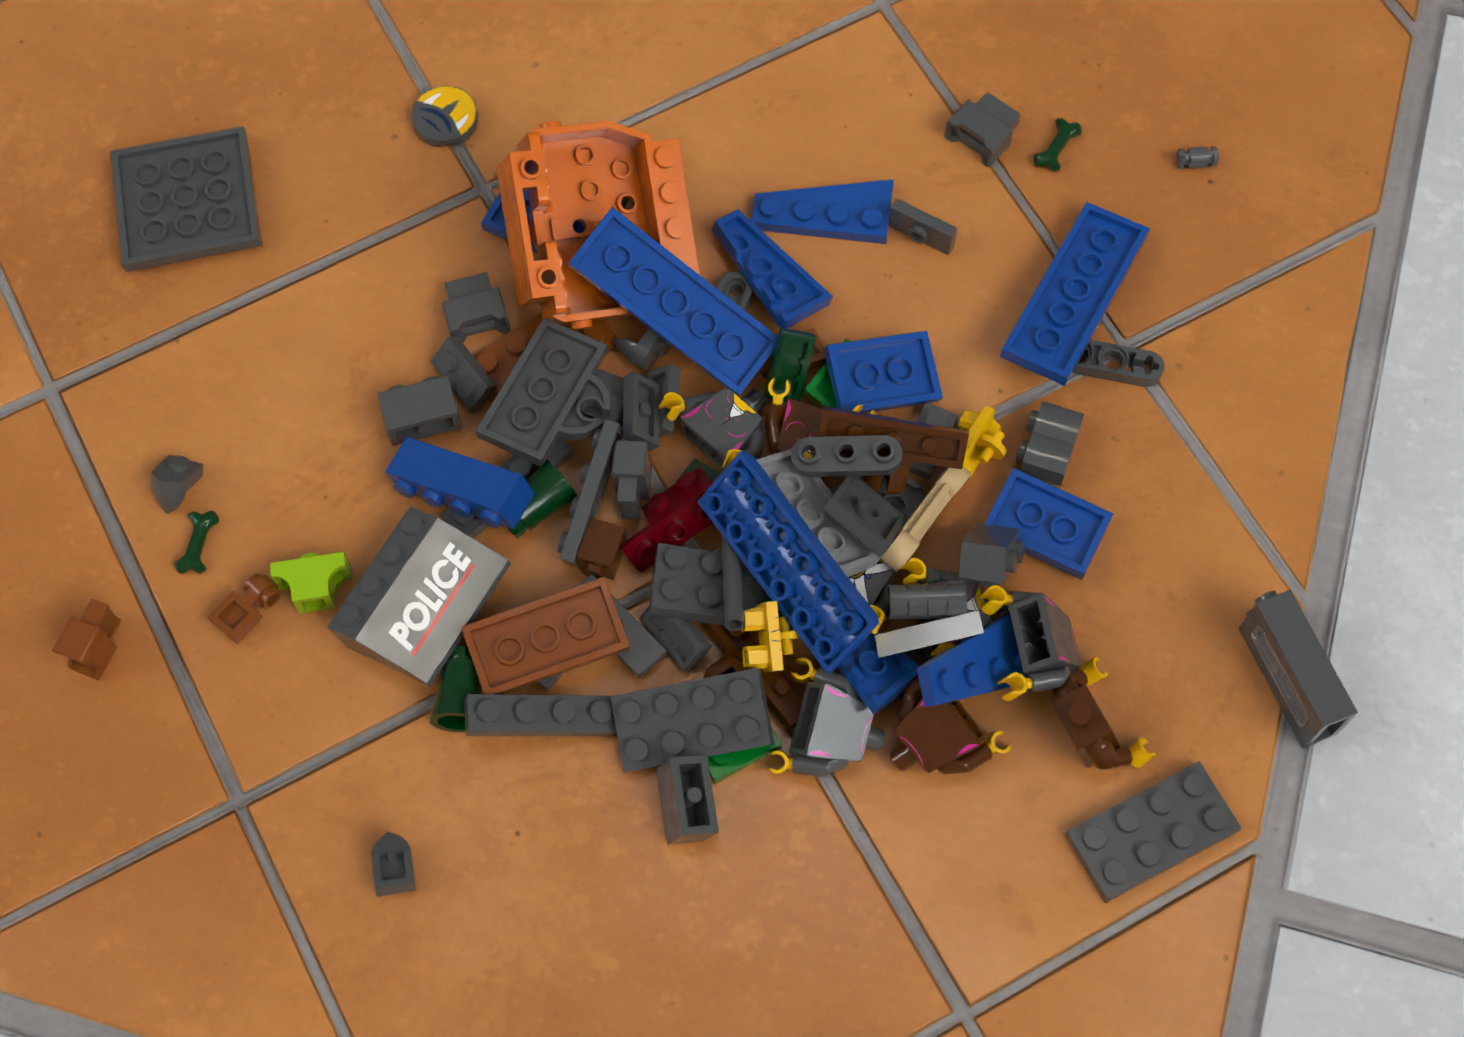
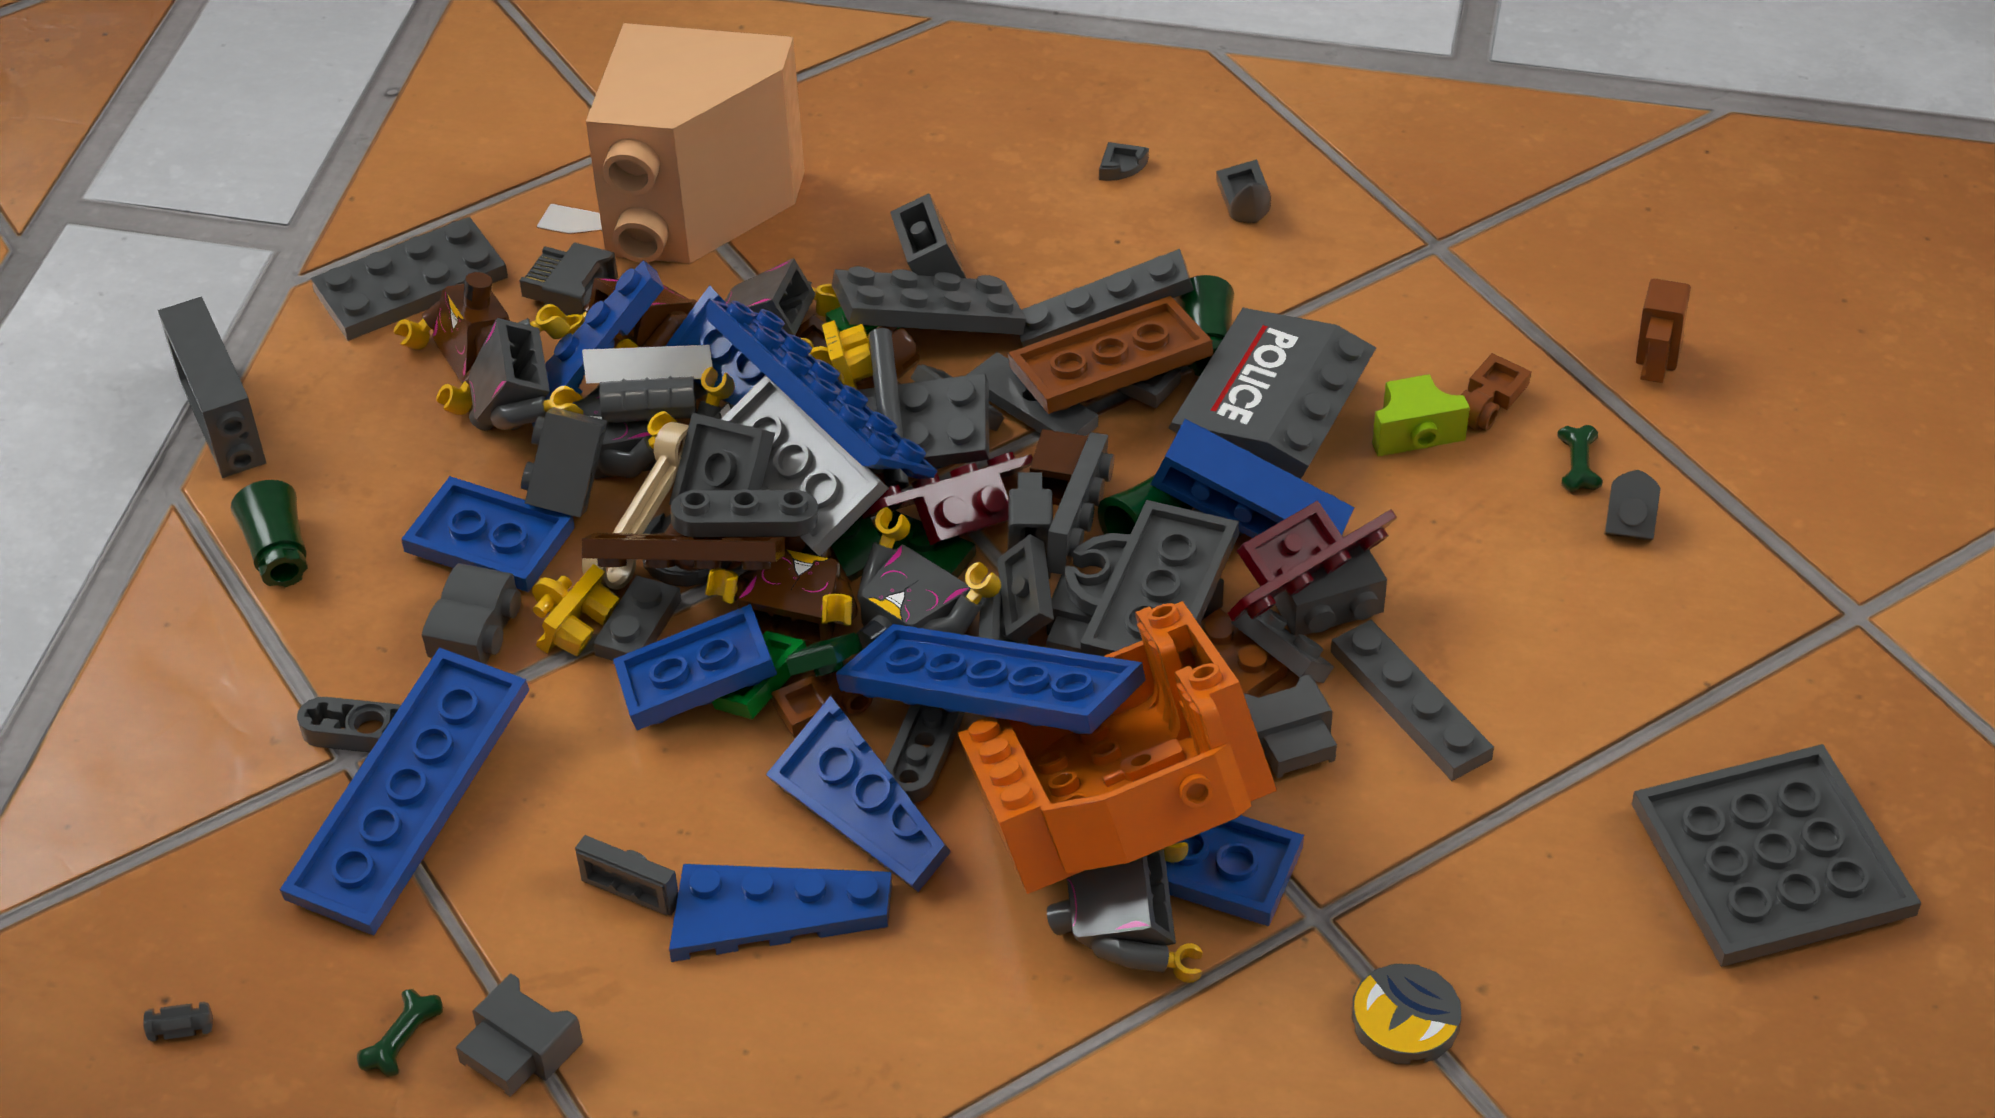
camera: 175 degrees right, 20 degrees down
none -> dark green plant [230,480,308,587]
none -> dark grey piece [519,242,618,316]
none -> white sticker [537,204,602,234]
none -> light nougat slope [586,23,805,264]
none -> dark grey tile [1099,142,1149,181]
none -> dark red bracket [1227,500,1397,621]
none -> dark grey plate [1331,619,1494,781]

